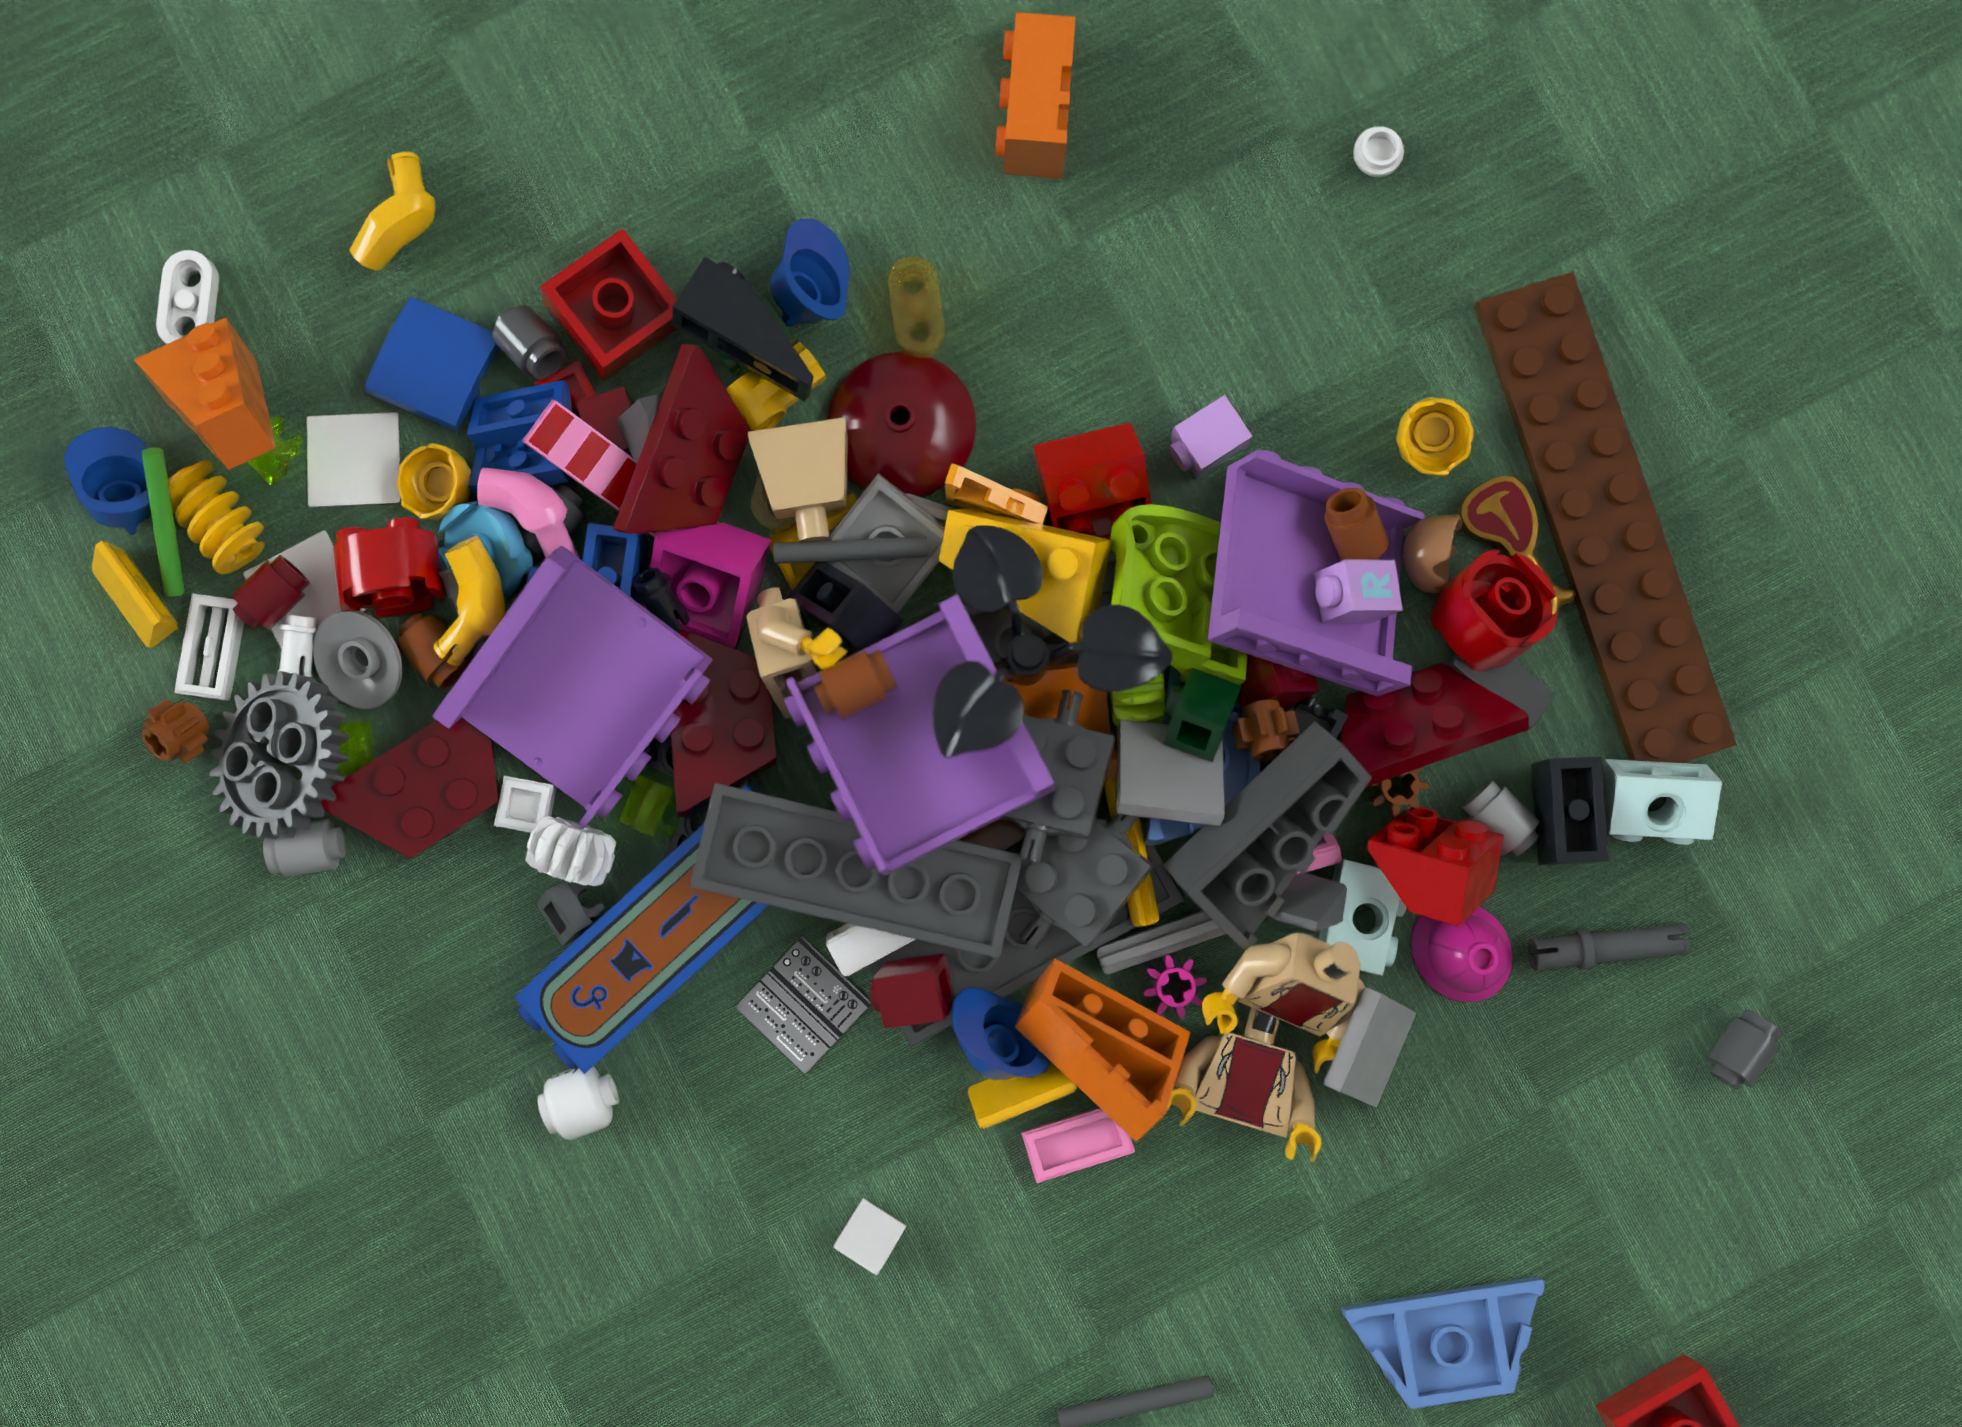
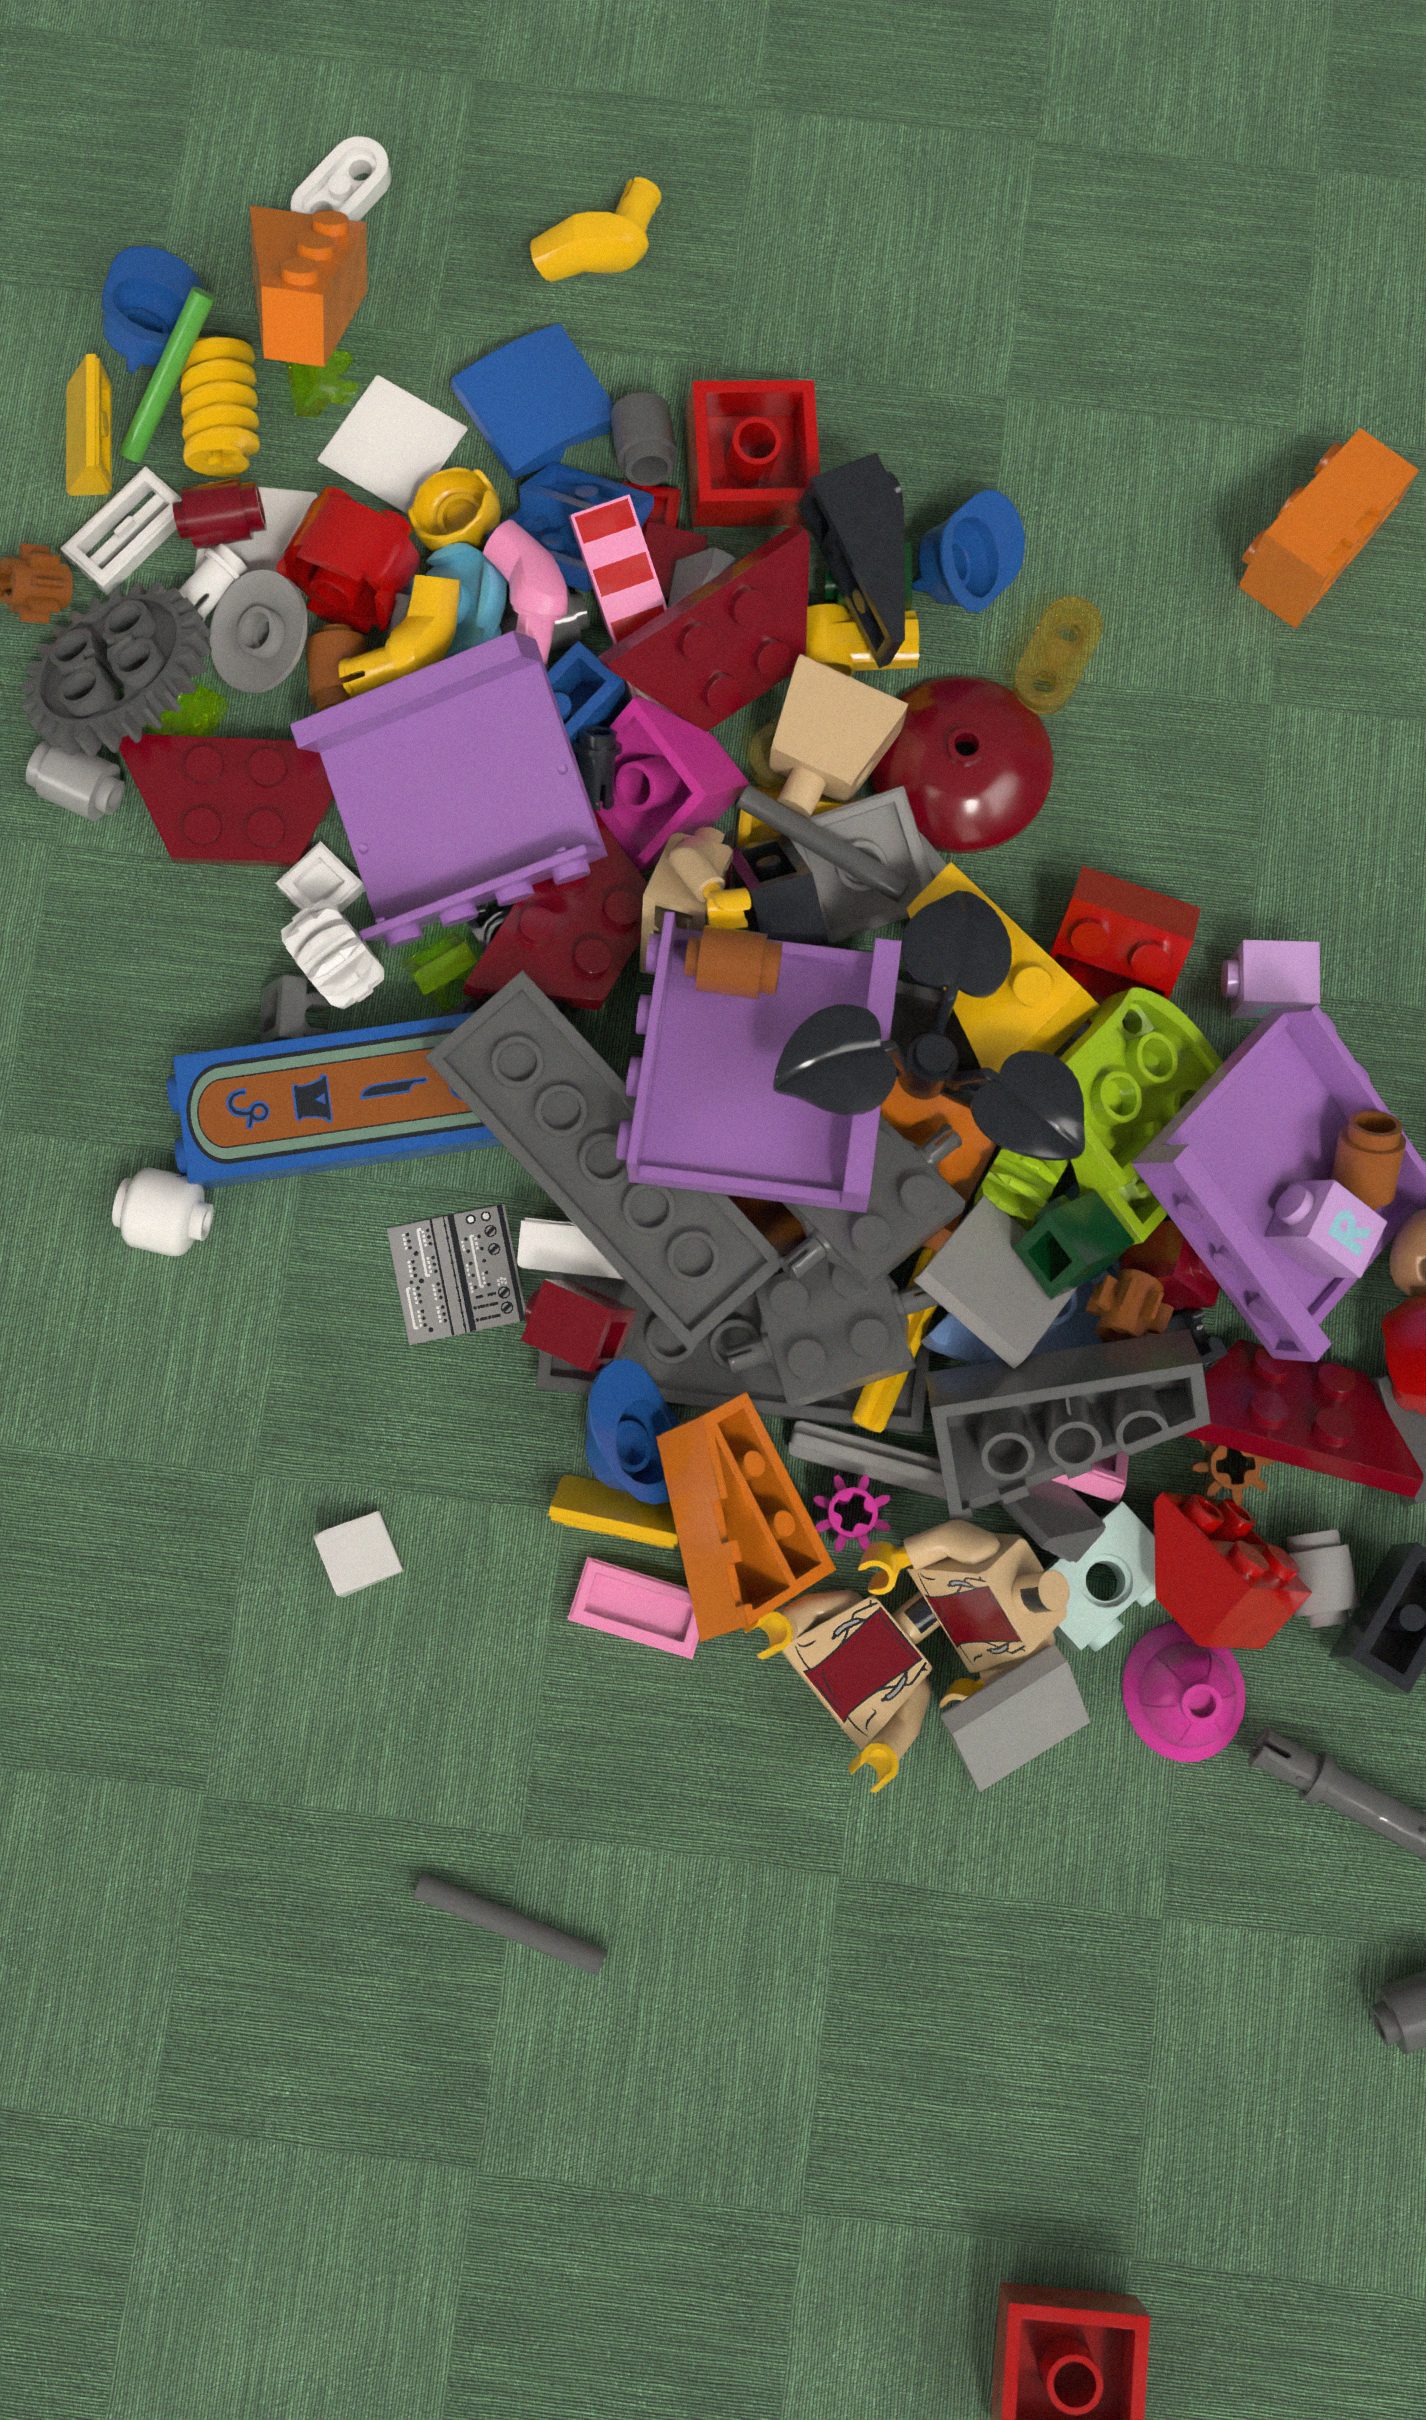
camera: 35 degrees right, 5 degrees down
light orange wing [945,463,1048,525] -> none
medium blue wing [1341,1276,1545,1409] -> none

